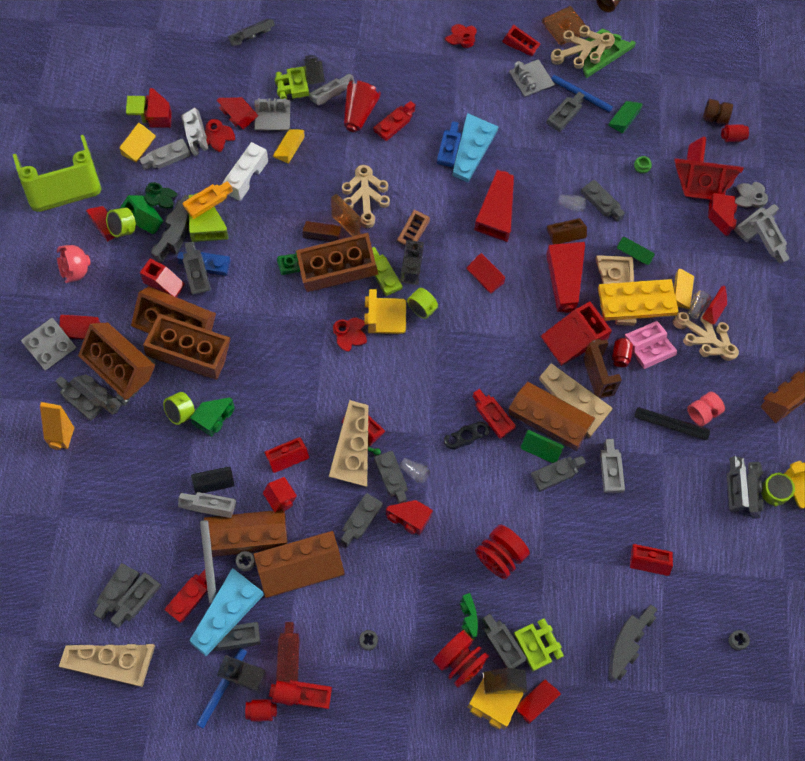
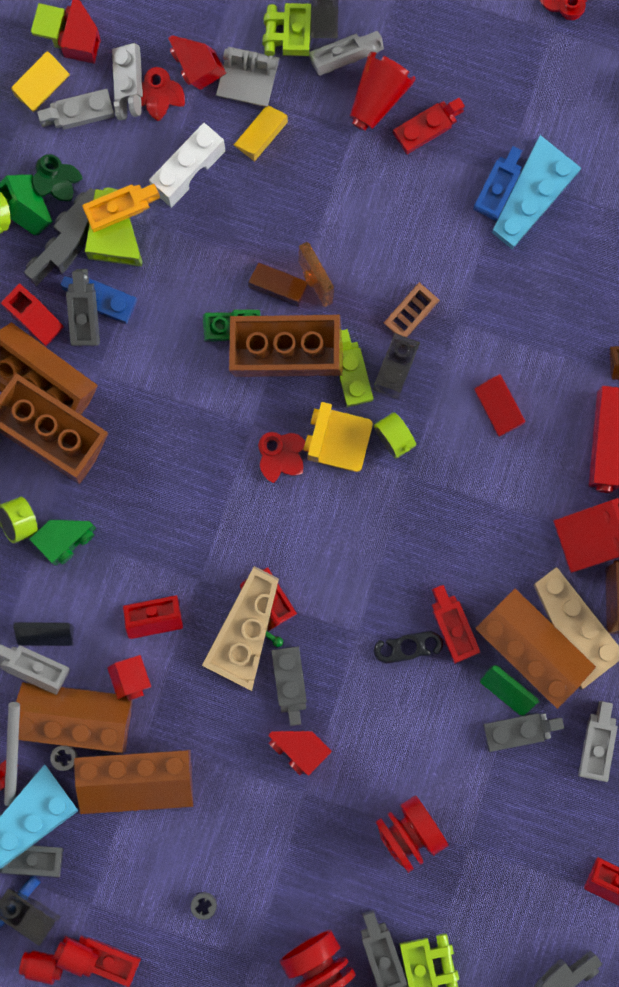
camera: 15 degrees right, 15 degrees up
clear red hinge [277,622,300,682] -> none
dark grey hinge [341,493,383,547] -> none
tan plant [342,165,390,228] -> none
clear cone [400,458,430,483] -> none
green slope [460,593,478,640] -> none
red slope [474,170,514,242] -> none

